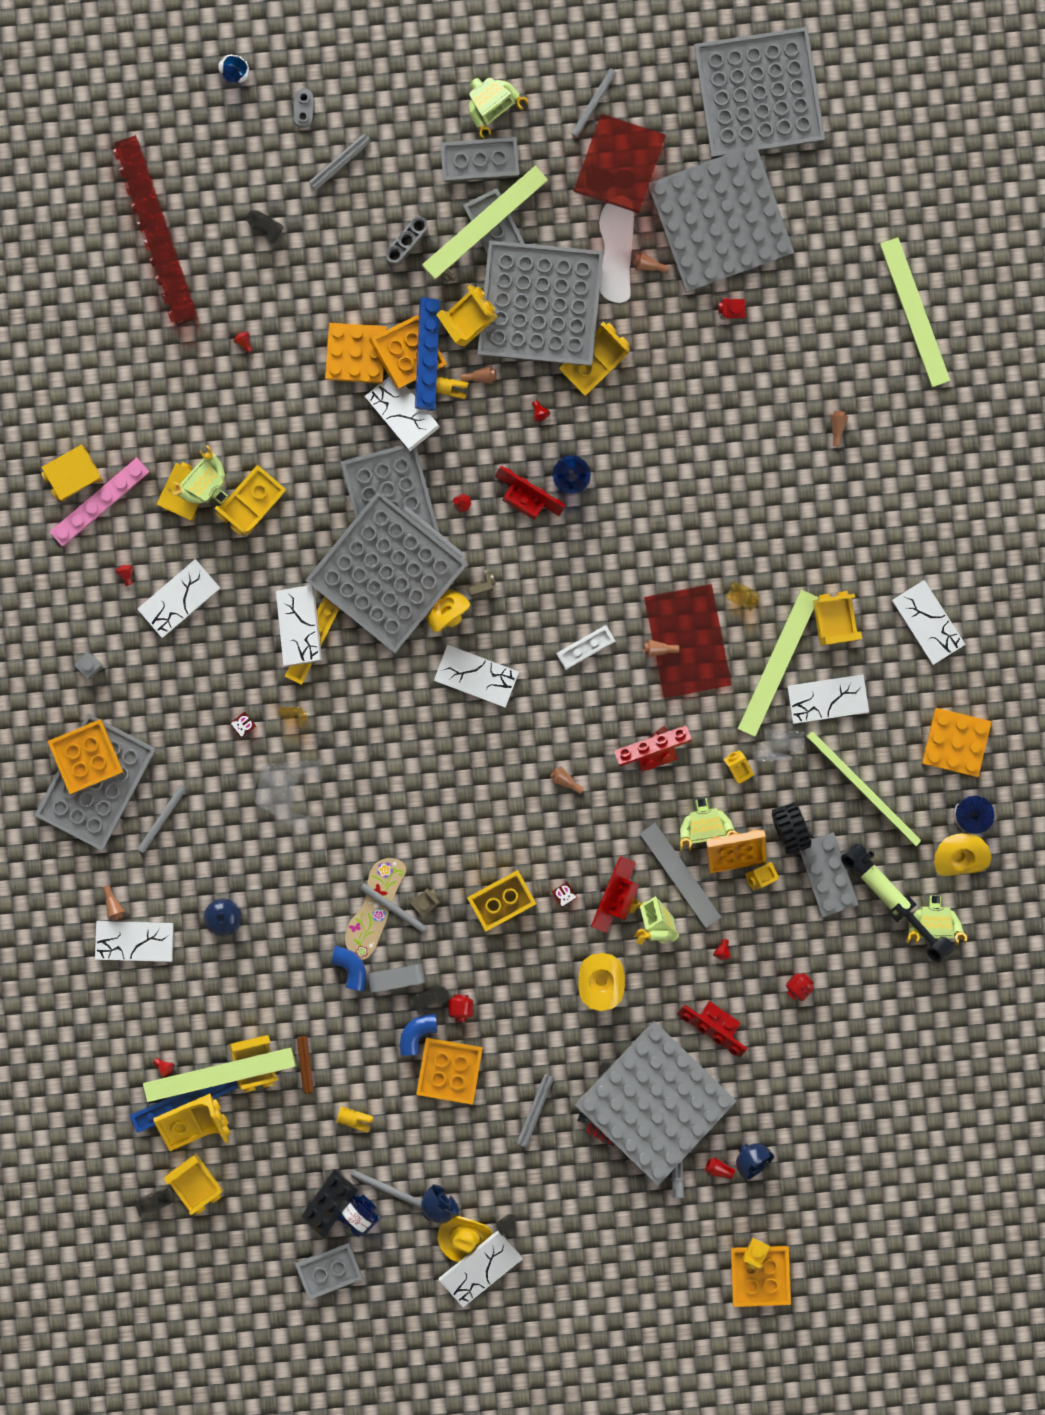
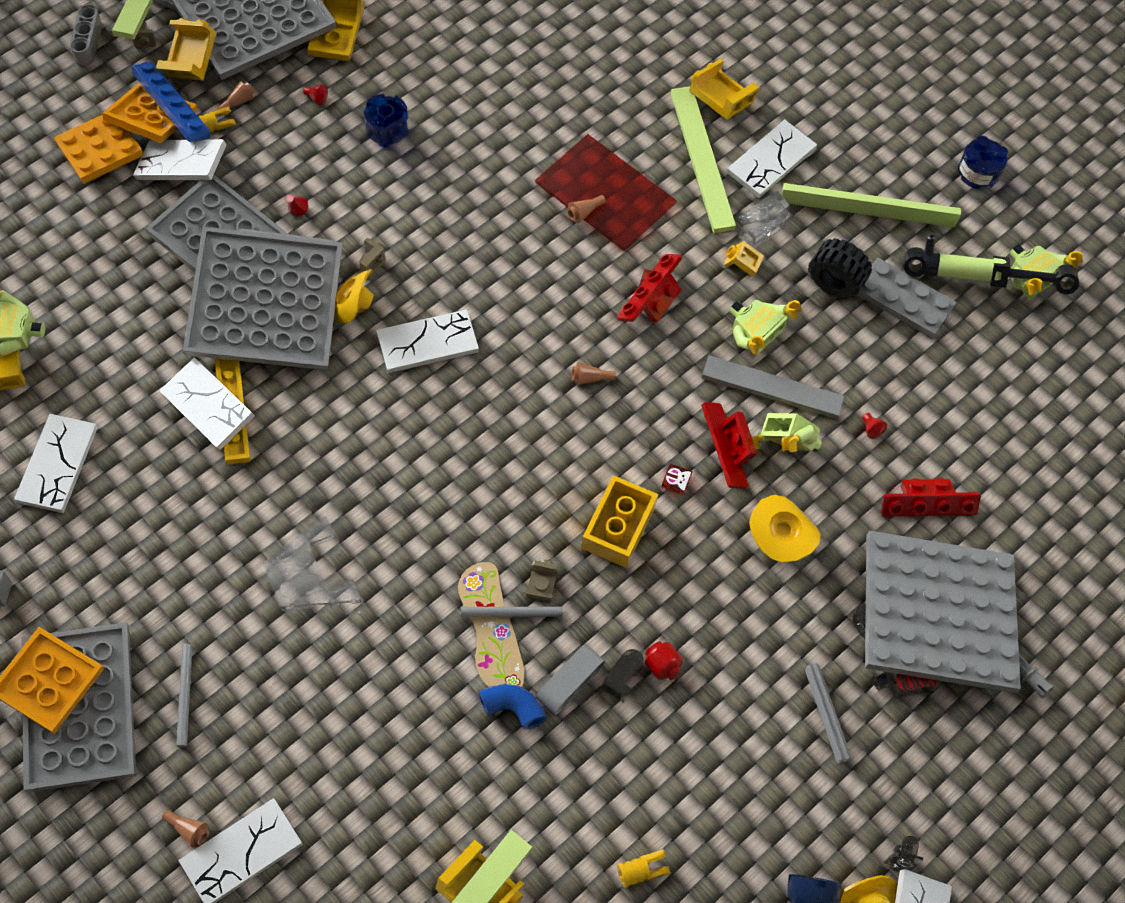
camera: 45 degrees left, 25 degrees down
dark blue cylinder [203,898,242,937] -> none
yellow bracket [215,465,287,536] -> none
tile [230,711,257,738] -> none
clear yellow bracket [279,707,307,726] -> none
dark orange axle [297,1036,314,1094] -> none
blue cylinder [400,1014,437,1056] -> none
light orange plate [416,1037,483,1105] -> none
red bracket [495,465,566,520] -> none
white tile [556,625,616,670] -> none
red cone [705,1157,735,1180] -> none
light orange plate [706,830,766,873] -> none
clear yellow bracket [726,581,759,611] -> none
dark blue cylinder [736,1143,775,1180] -> none
yellow bracket [745,862,780,891] -> none
red head [786,972,814,1001] -> none
white tile [891,580,965,665] -> none
light orange plate [921,708,992,777] -> none
yellow hat [934,833,992,876] -> none

